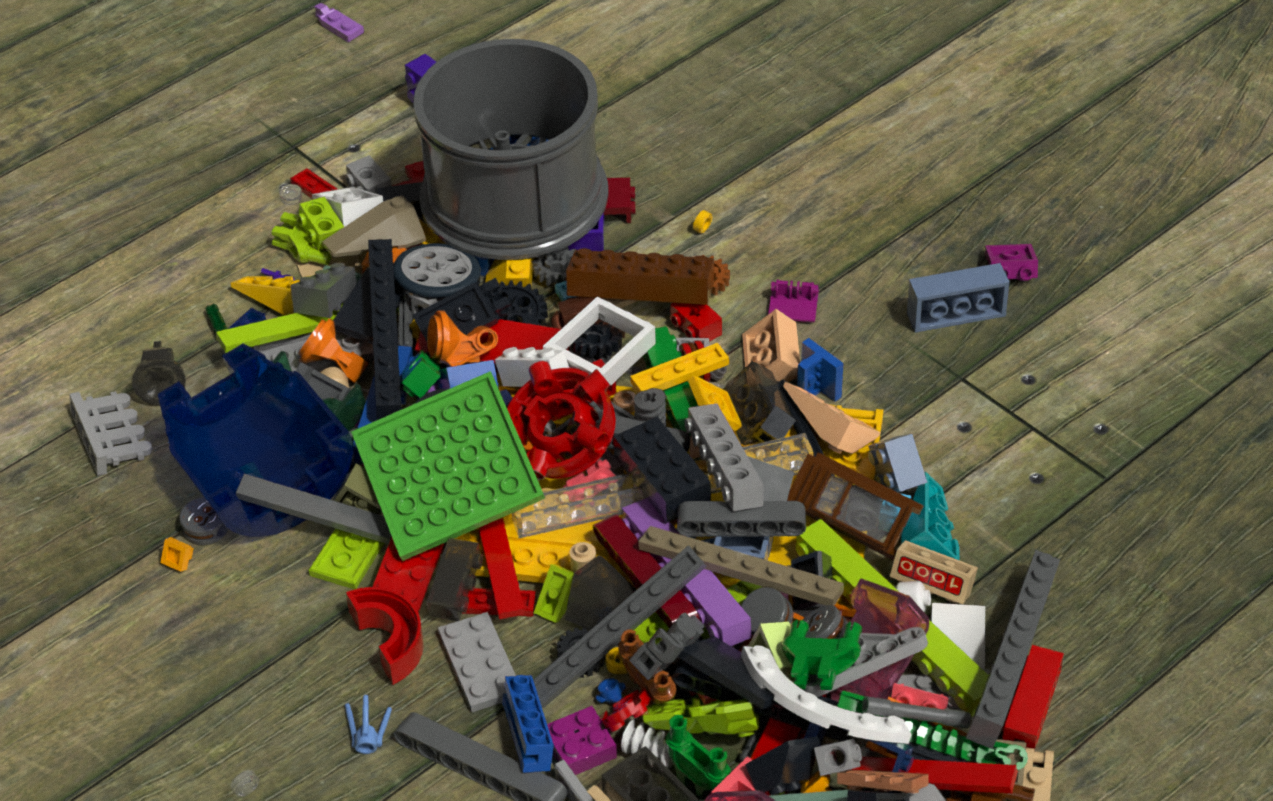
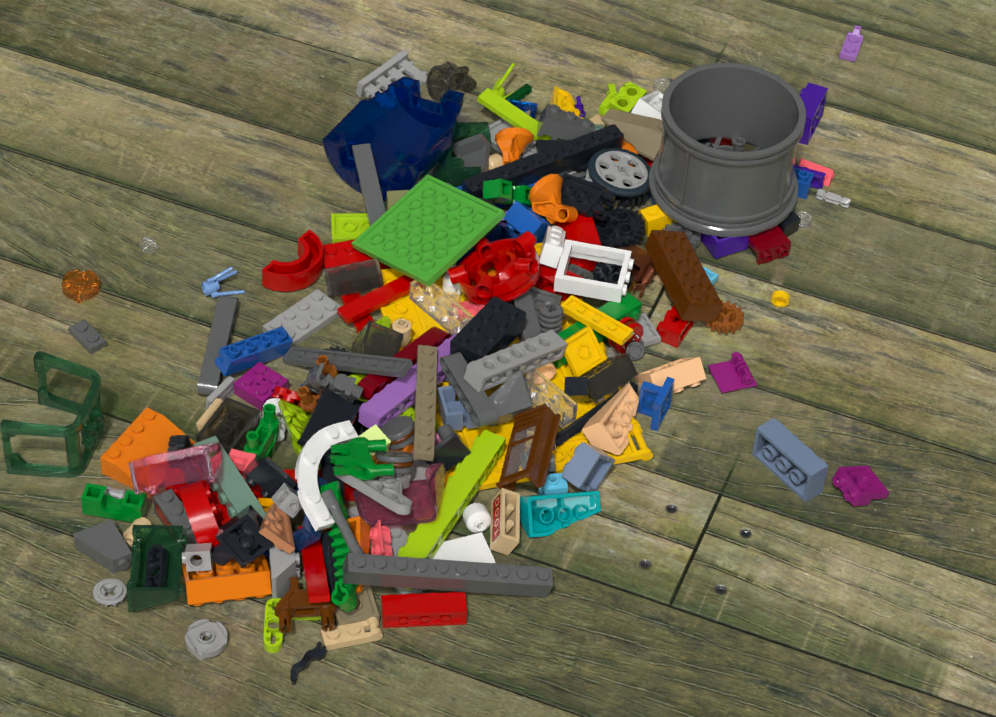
camera: 60 degrees right, 0 degrees up
light orange tile [160,537,194,572] -> none
none -> lime plant [492,63,515,99]

